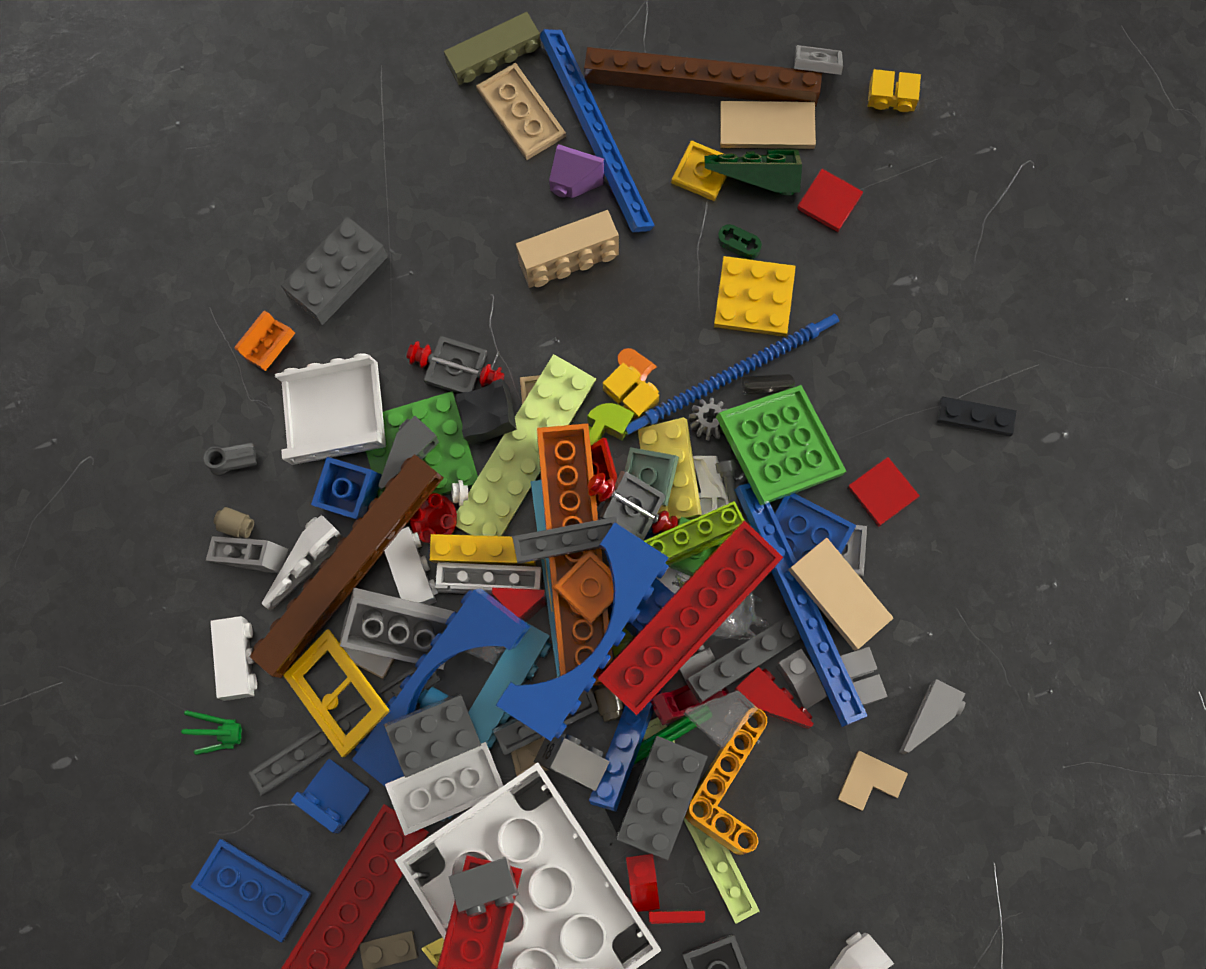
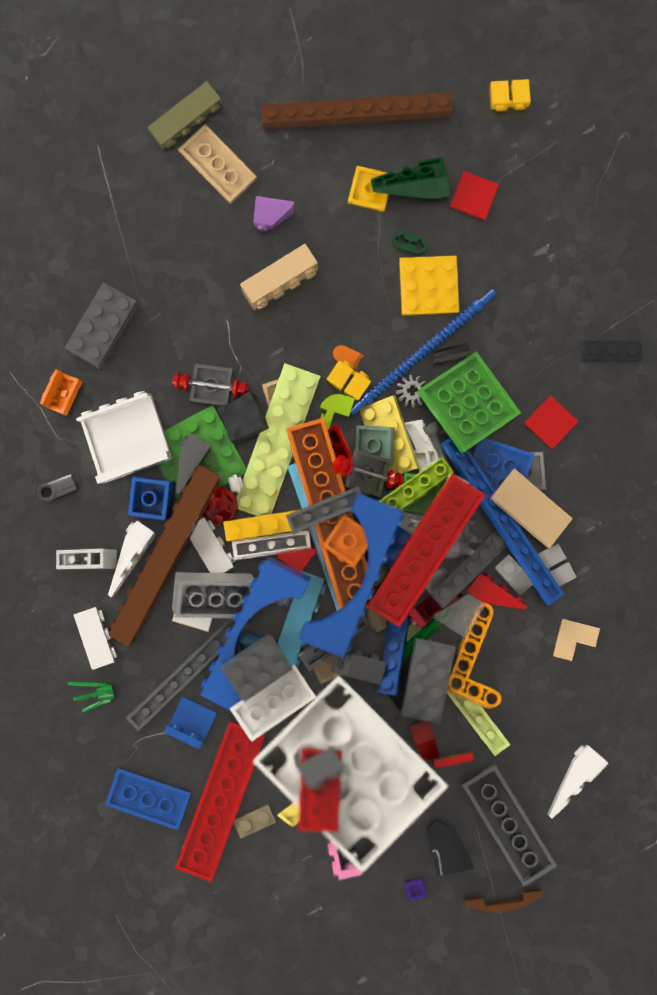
camera: 10 degrees left, 10 degrees up
dark tan brick [214,507,254,539] -> none
yellow door [283,629,390,757] -> none
blue plate [540,29,655,232] -> none
tan tile [720,101,816,149] -> none
light grey tile [794,45,843,75] -> none
light grey slope [899,679,966,755] -> none

